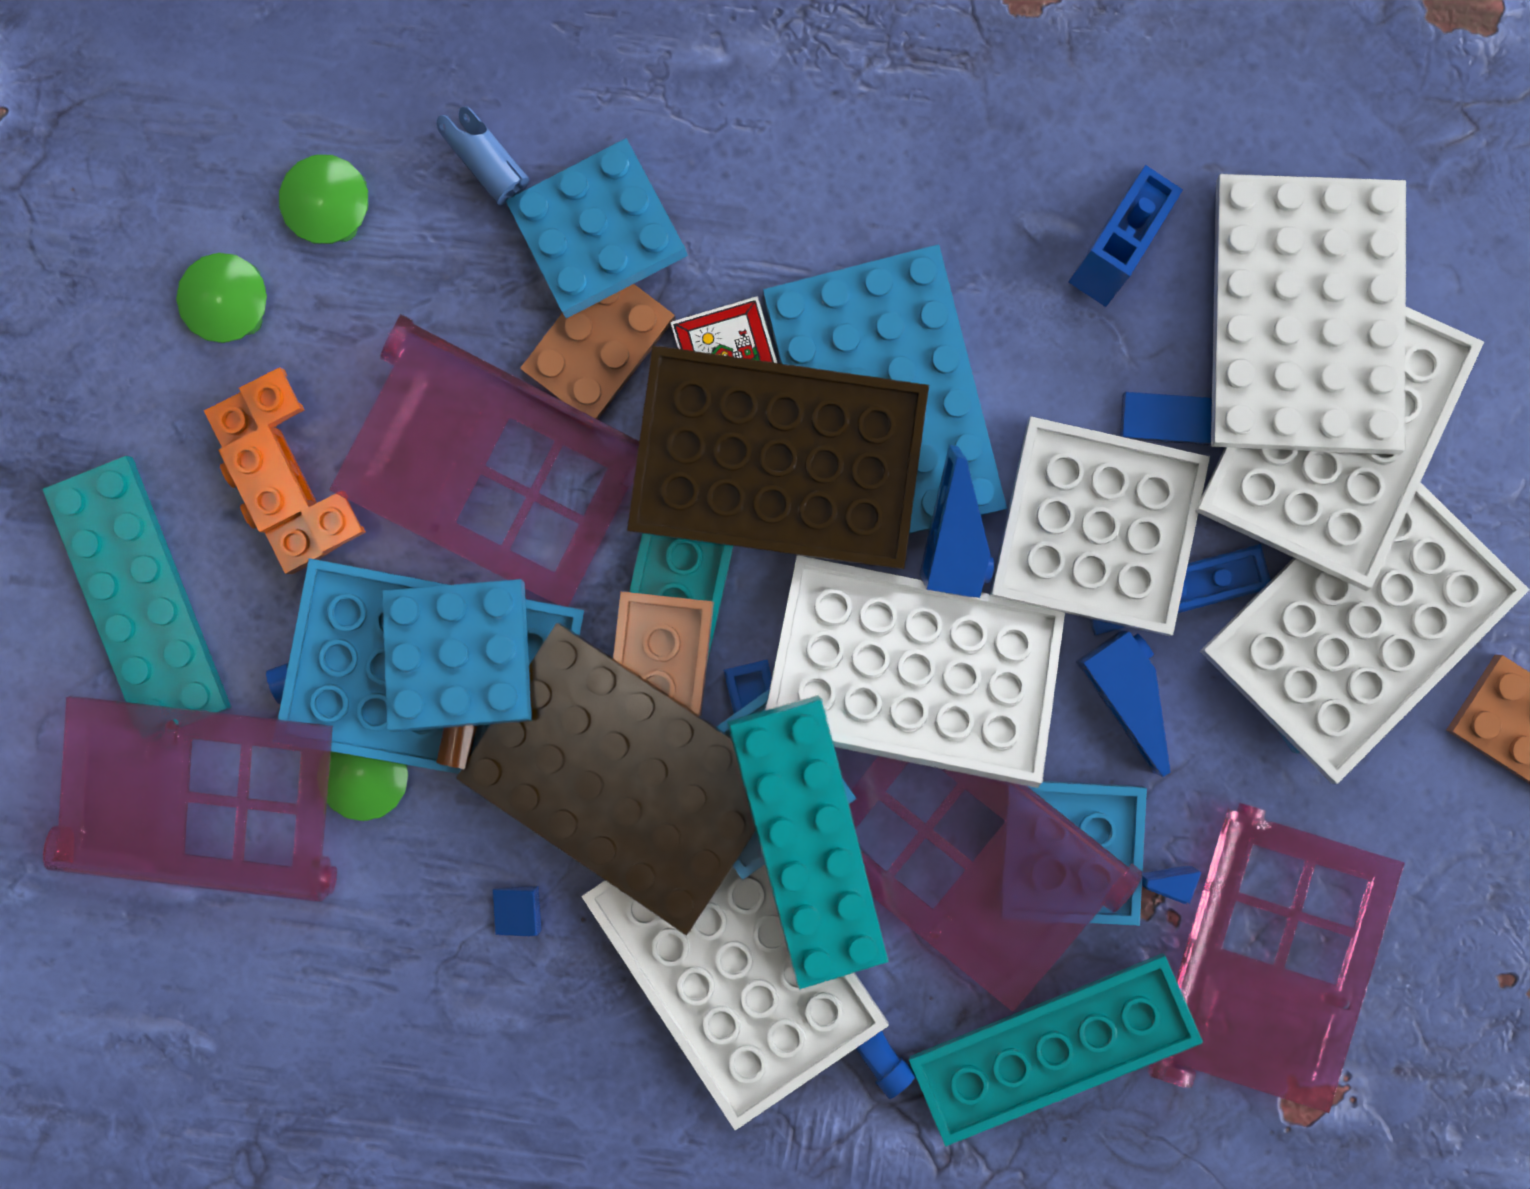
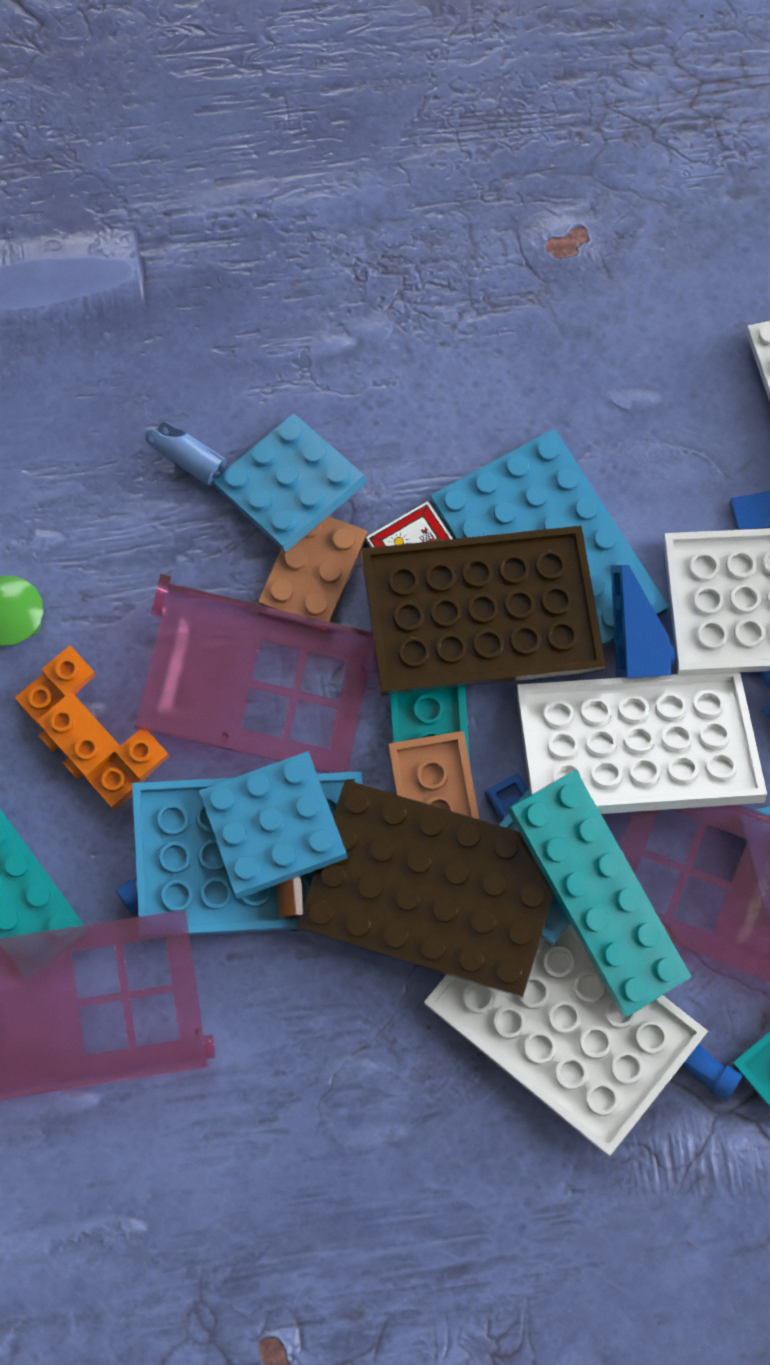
camera: 20 degrees left, 15 degrees down
bright green dish [279,155,368,244] -> none
bright green dish [318,750,409,821] -> none
blue slope [493,886,542,937] -> none
blue slope [1068,165,1183,307] -> none

